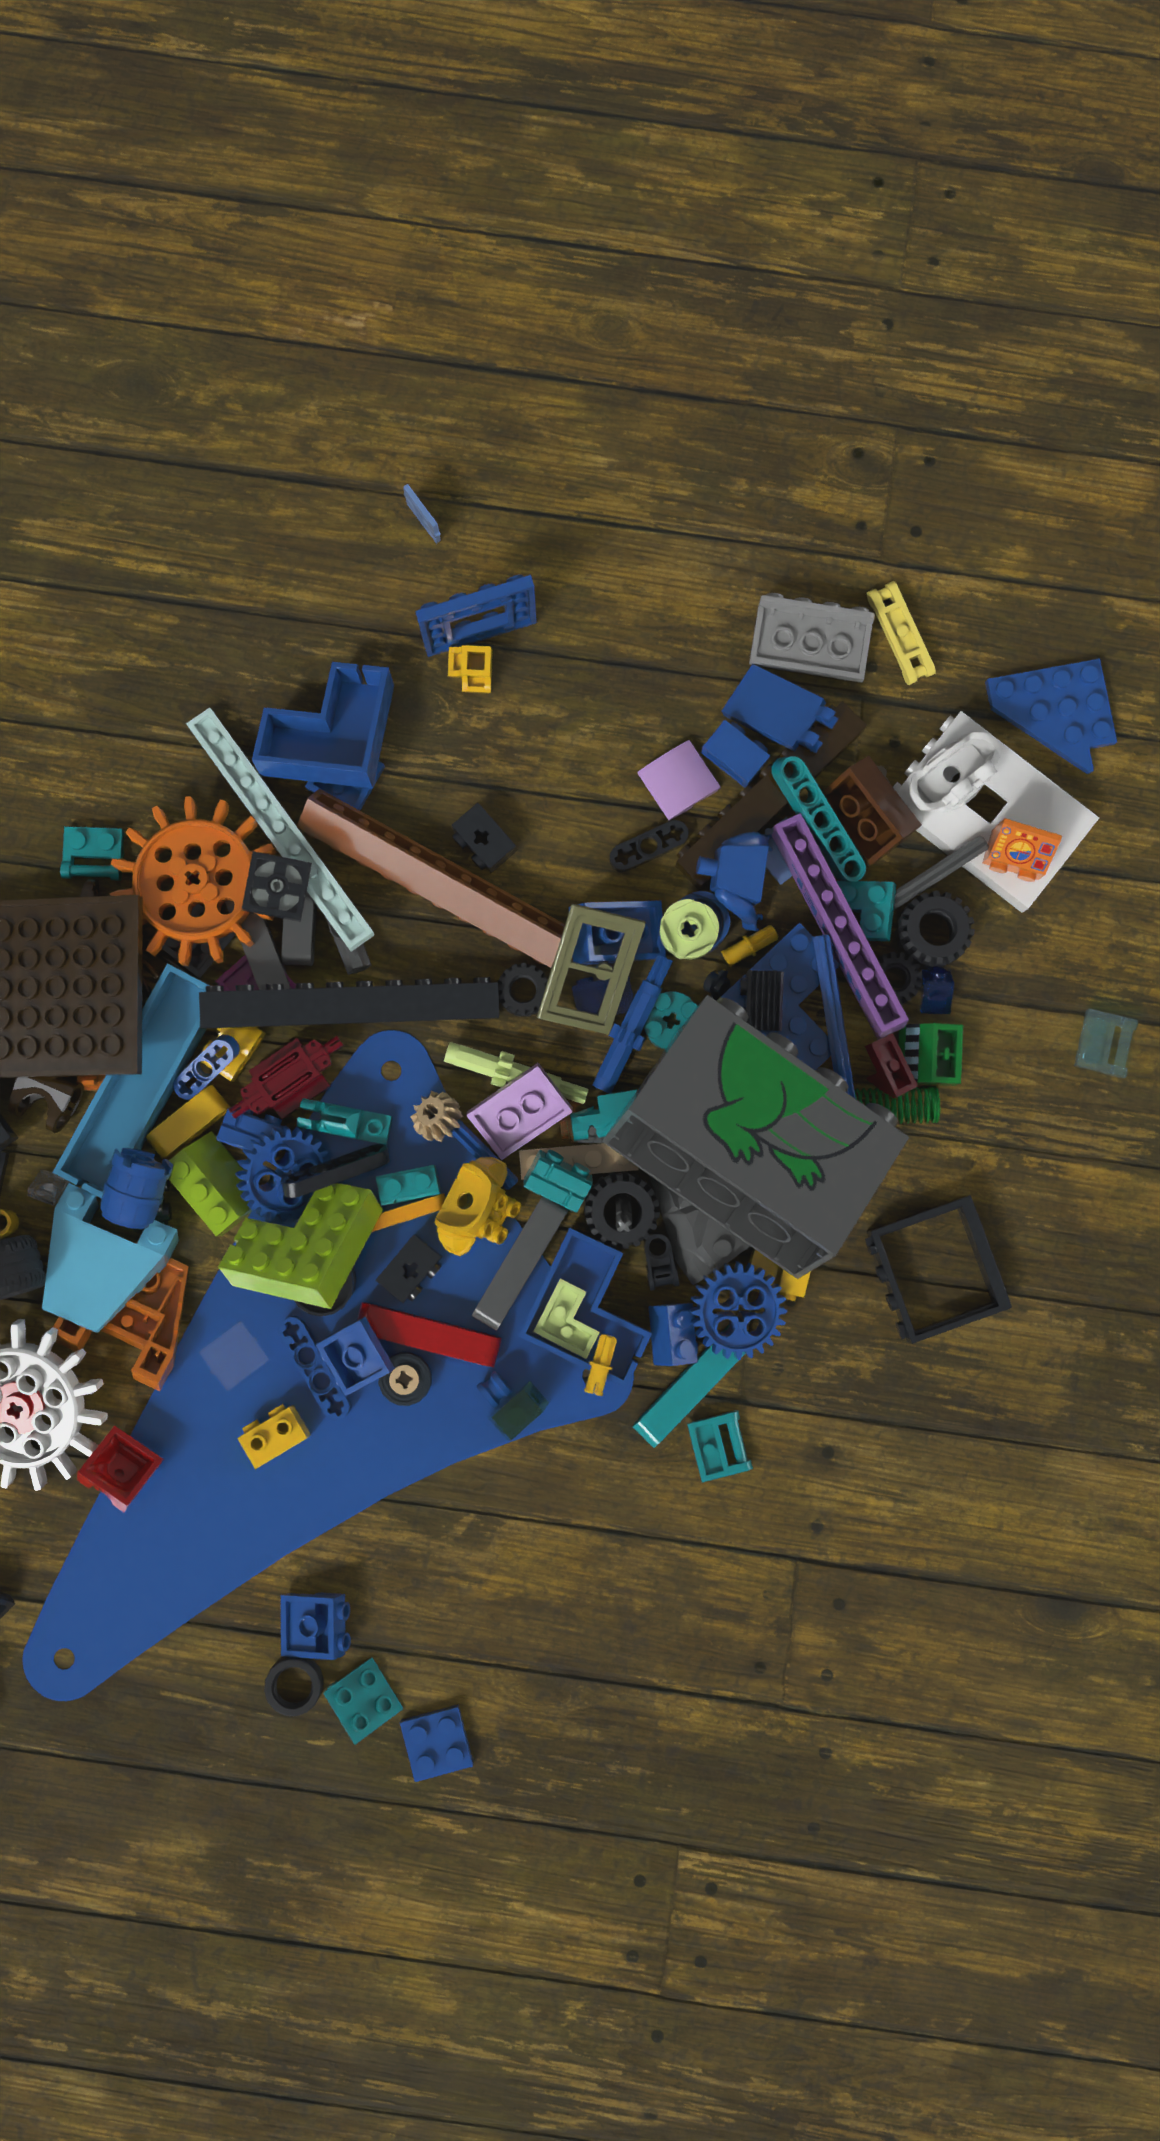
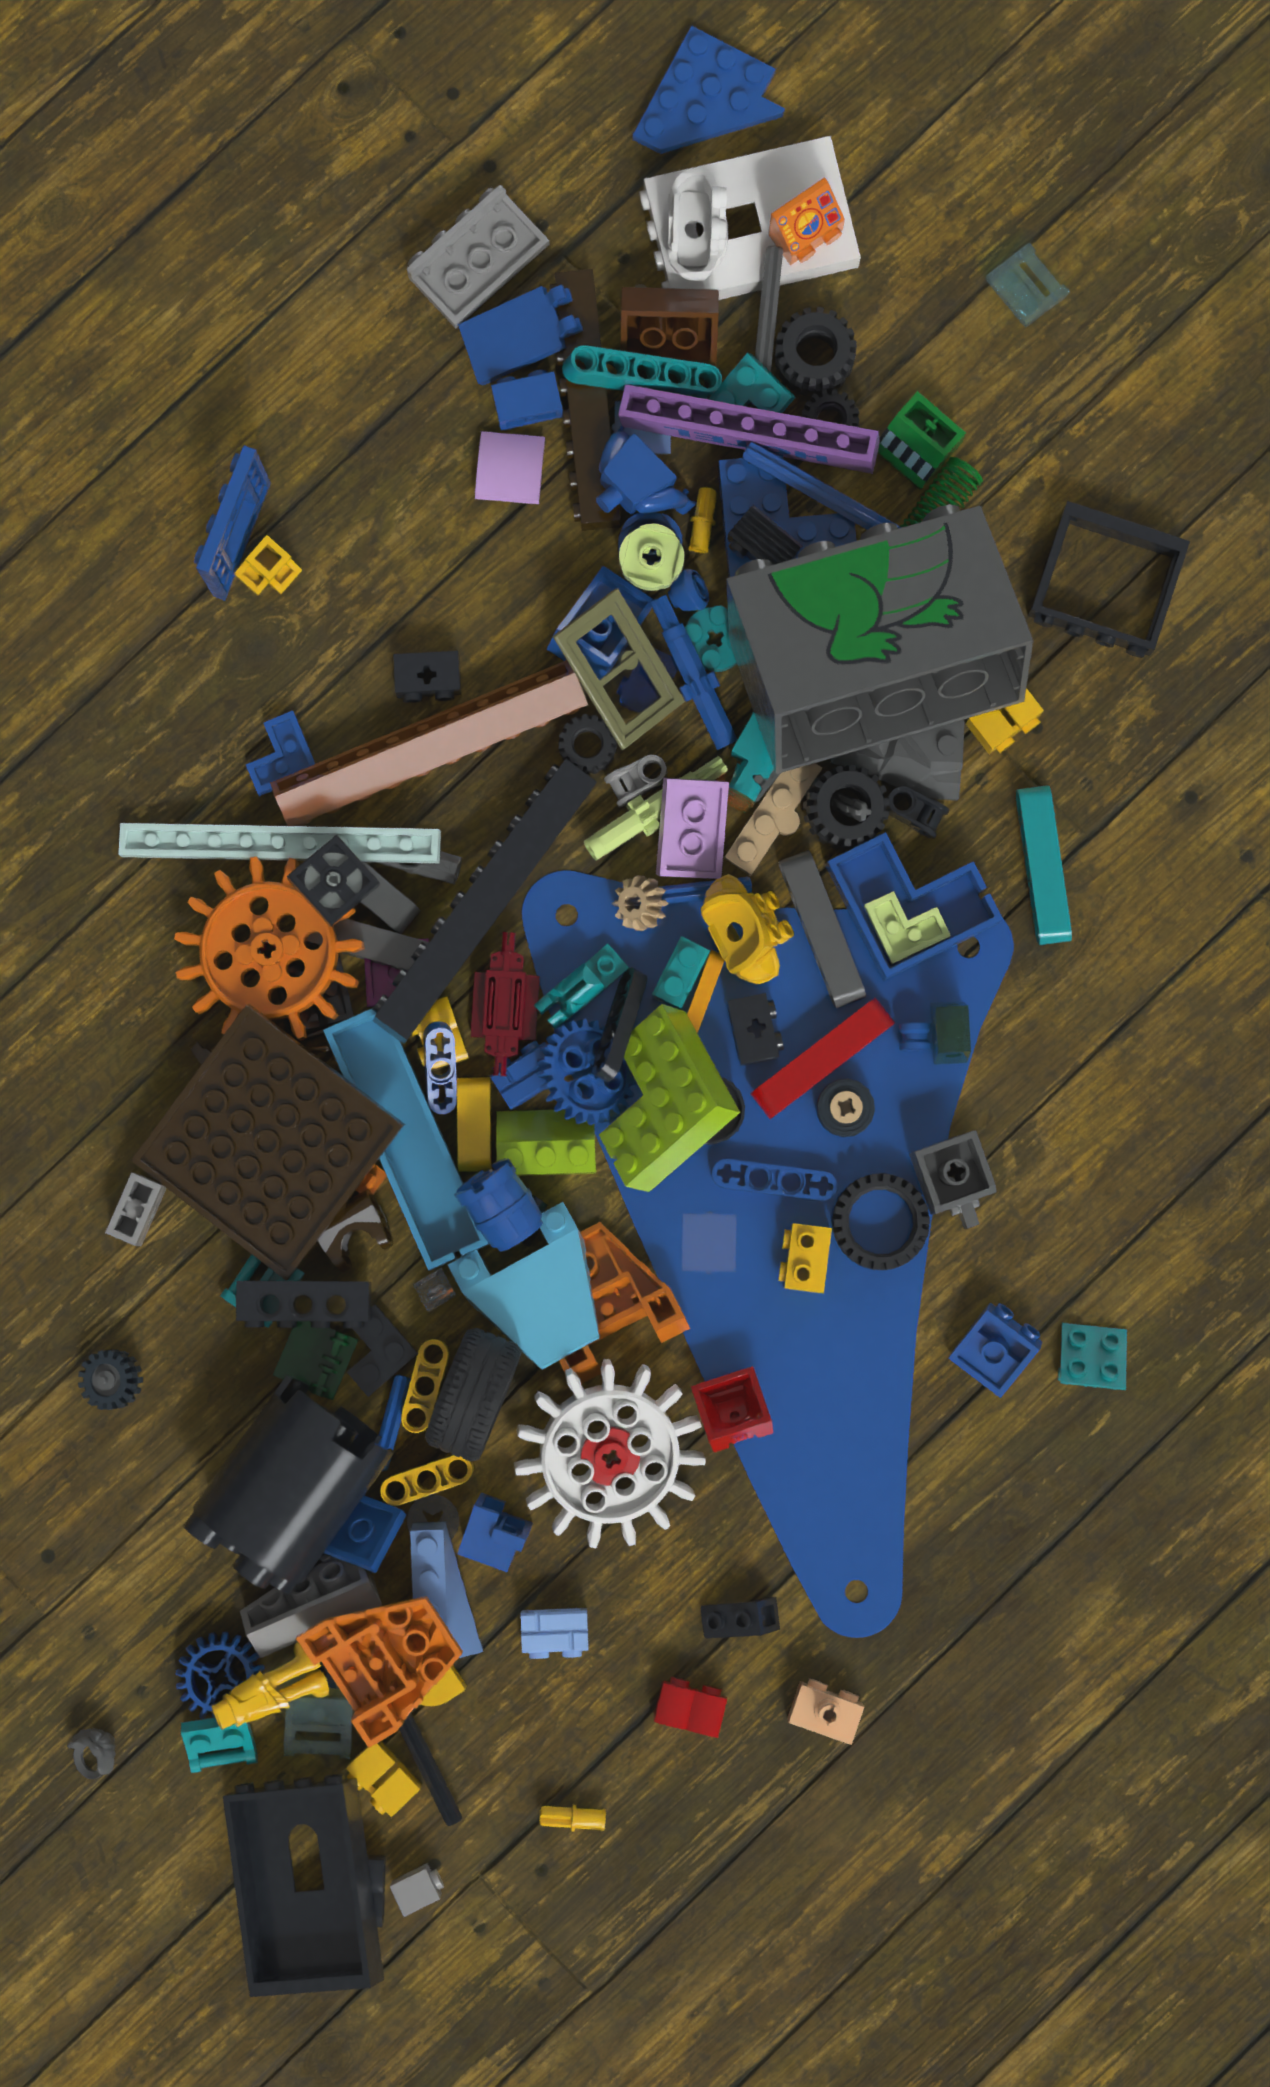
camera: 50 degrees left, 0 degrees up
teal plate [60,827,125,881] -> none
blue piece [252,662,394,788] -> none
black tyre [264,1657,324,1716] -> none
blue plate [316,1317,395,1396] -> none
blue plate [400,1704,474,1782] -> none
medium blue piece [403,484,441,544] -> none
teal brick [524,1150,593,1212] -> none
yellow axle [584,1334,617,1396] -> none
black beam [610,820,689,872] -> none
blue brick [649,1303,698,1366] -> none
teal plate [687,1410,753,1482] -> none
blue gear [689,1261,787,1360] -> none
black plate [703,969,730,1001] -> none
dark red slope [865,1033,918,1098] -> none
light yellow plate [867,581,936,685] -> none
clear blue bracket [920,967,954,1014] -> none
none -> light grey piece [604,755,667,807]
none -> blue cone [668,569,709,611]
none -> black tyre [832,1173,930,1270]
none -> dark grey hinge [909,1130,997,1229]

